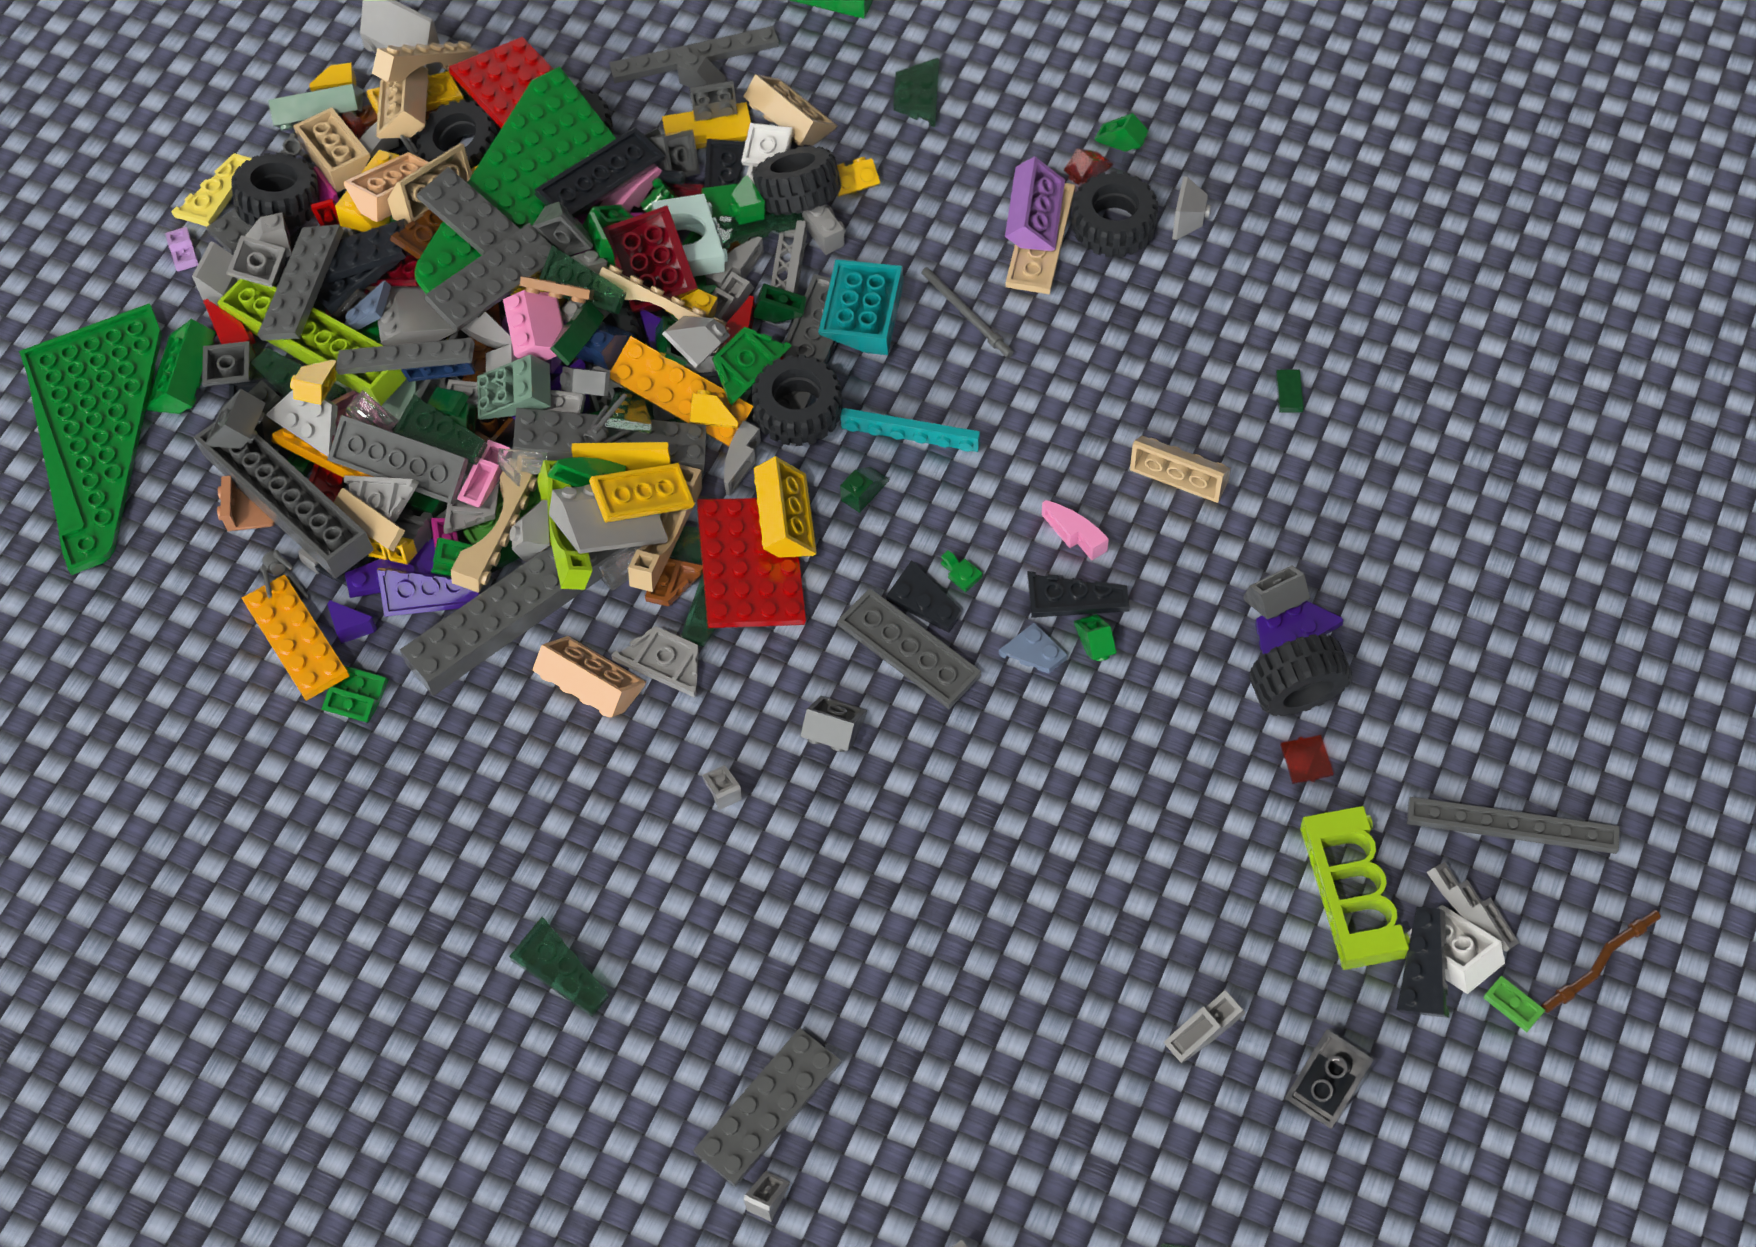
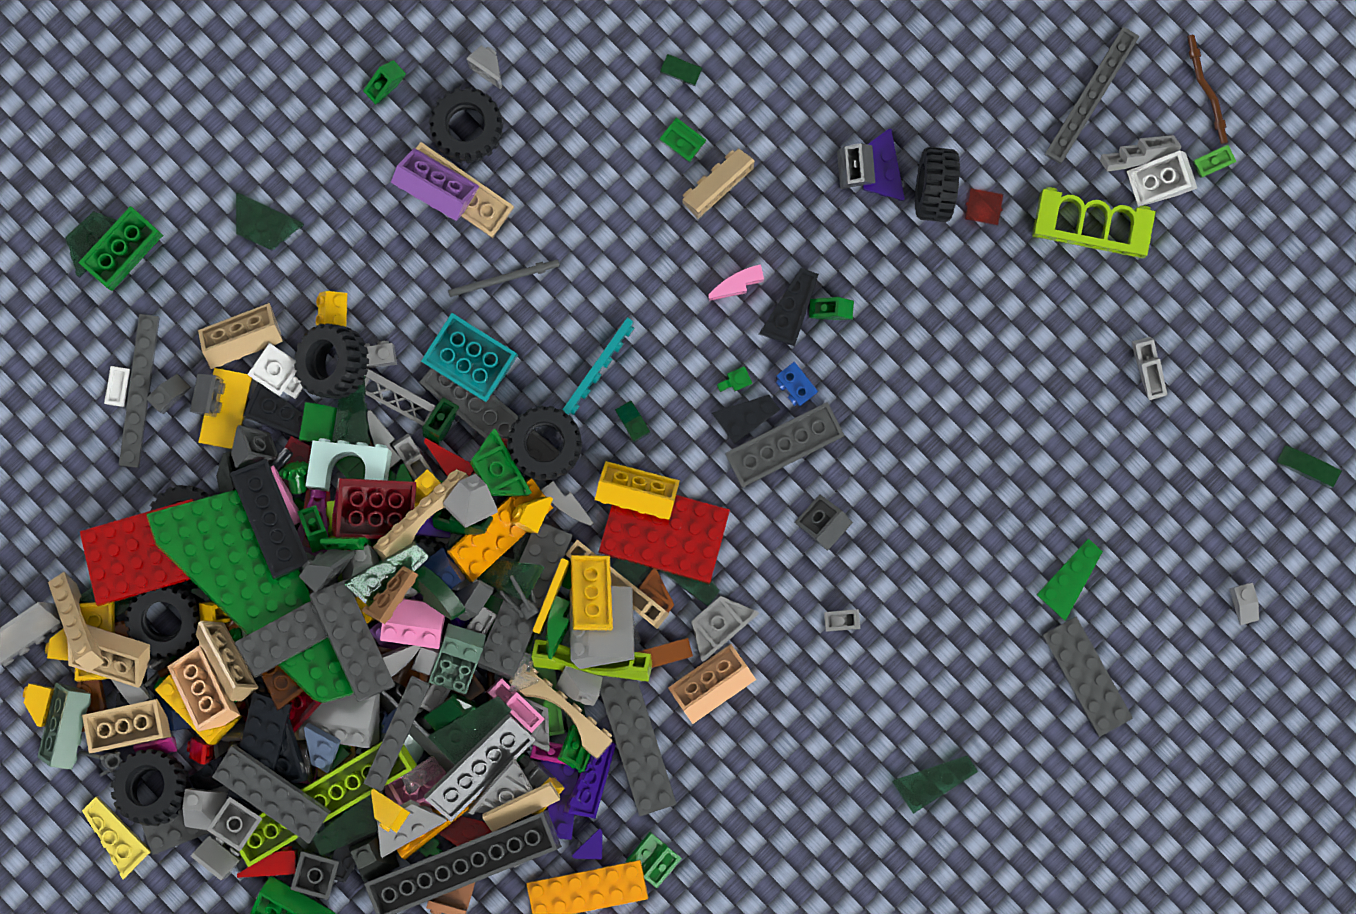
camera: 75 degrees left, 25 degrees up
lavender slope [165,227,199,272] -> none
dark grey slope [205,389,266,449] -> none
dark grey plant [260,550,309,599] -> none
clear red bracket [343,111,370,140] -> none
green slope [729,175,765,225] -> none
light grey slope [744,1171,790,1222] -> none
sand blue wing [999,623,1067,674] -> none
clear red slope [1063,148,1113,185] -> none
black slope [1285,1028,1379,1129] -> none
black wing [1396,907,1449,1018] -> none
none -> white tile [104,366,131,407]
none -> dark orange slope [638,638,693,668]
none -> green plate [659,117,706,163]
none -> blue brick [775,361,818,407]
none -> green wing [1036,539,1103,621]

